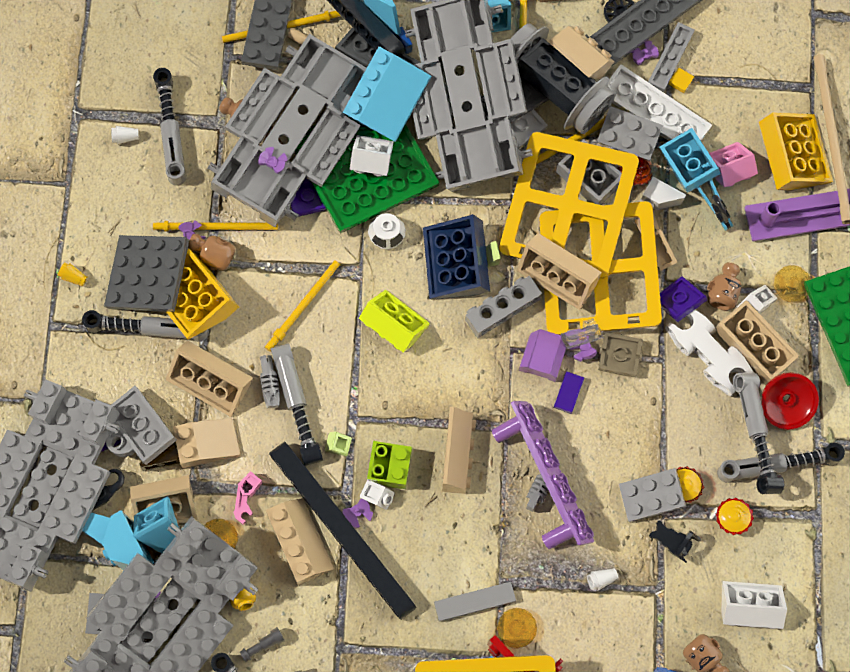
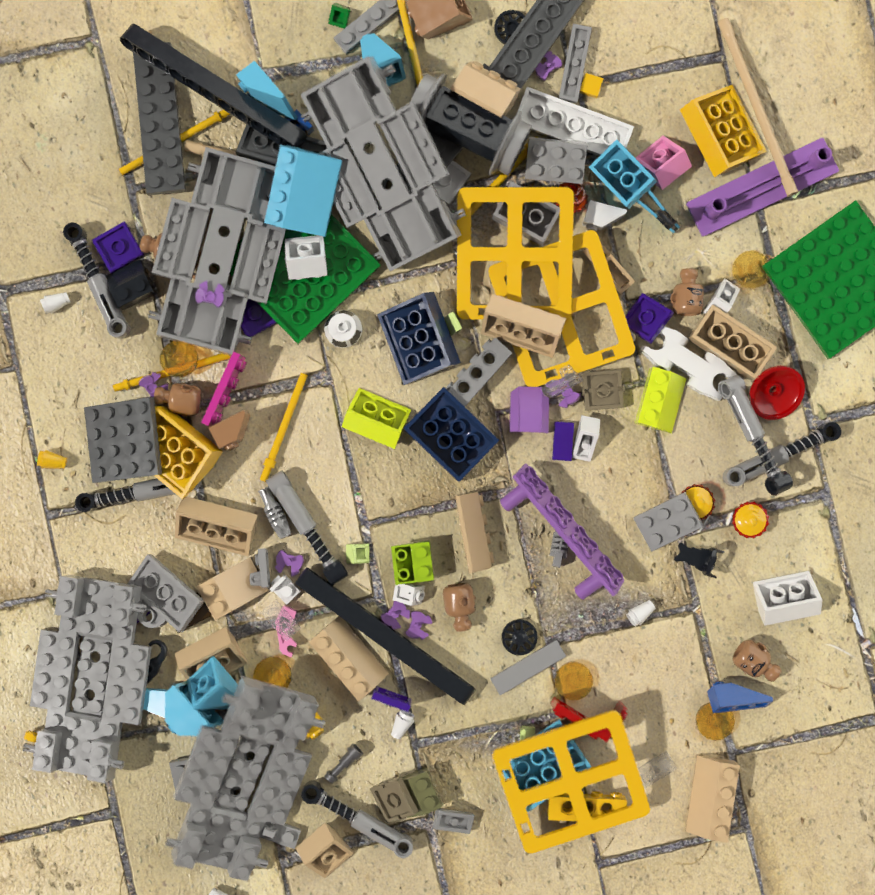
camera: 15 degrees left, 15 degrees up
none -> dark purple tile [92,221,145,273]
none -> black slope [106,259,158,310]
none -> clear yellow tile [160,341,199,377]
none -> dark pink plate [201,351,247,426]
none -> medium nougat slope [209,410,251,451]
none -> light grey hinge [250,548,271,589]
none -> clear hinge [260,599,301,641]
none -> white bracket [270,575,301,605]
none -> medium lavender piece [275,550,304,576]
none -> dark purple tile [371,686,411,712]
none -> white cone [391,710,414,740]
none -> dark blue slope [403,387,499,482]
none -> medium lavender piece [405,611,432,640]
none -> medium nougat piece [443,583,476,632]
none -> black wheel [502,619,537,655]
none -> white slope [572,415,600,462]
none -> neon yellow slope [635,367,687,433]

